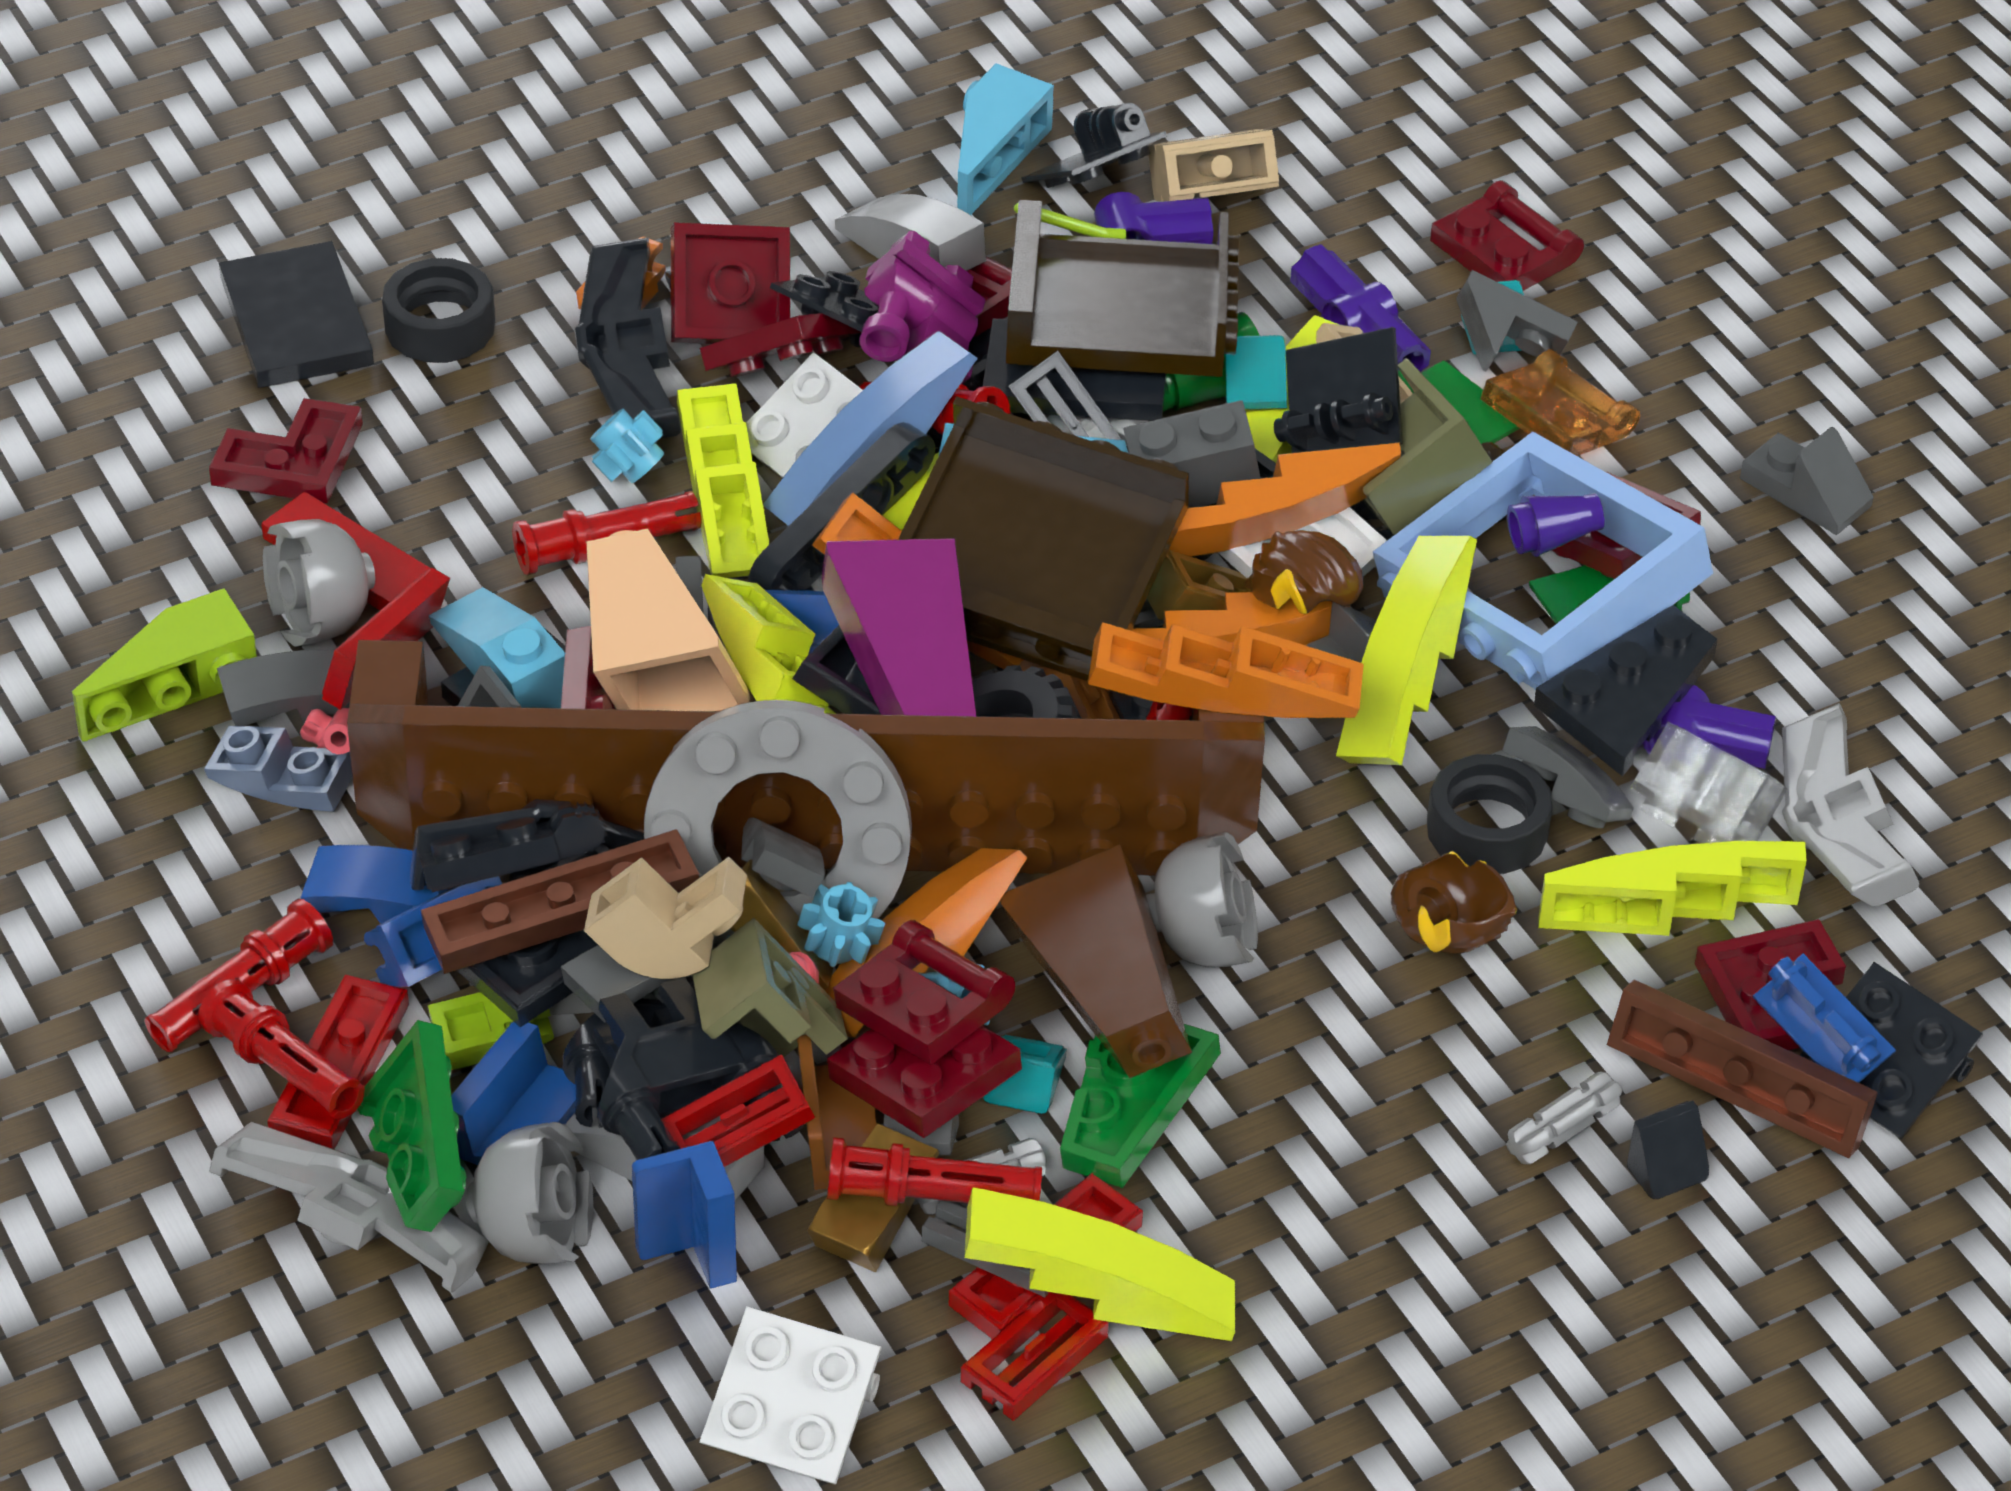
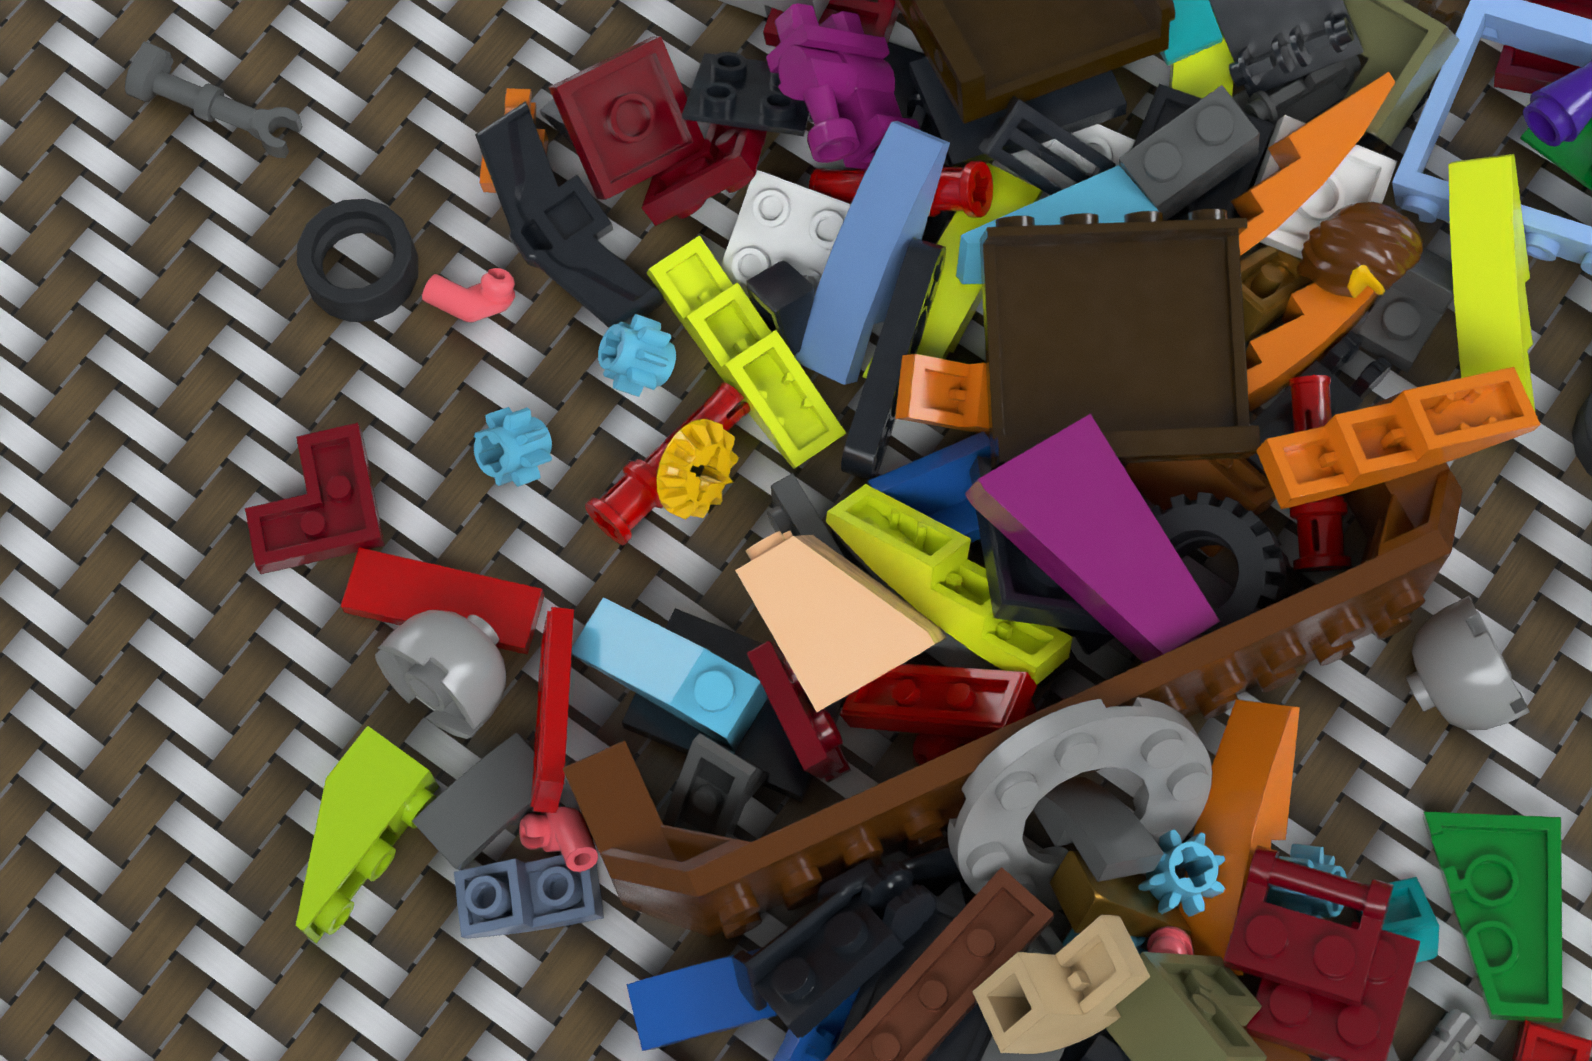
camera: 20 degrees left, 25 degrees up
black tile [219,241,374,388] -> none
reddish brown slope [1000,844,1192,1078] -> none
none -> dark grey piece [125,41,303,158]
none -> coral arm [422,268,515,323]
none -> medium azure gear [474,407,552,487]
none -> yellow gear [657,419,739,520]
none -> black slope [746,261,815,355]

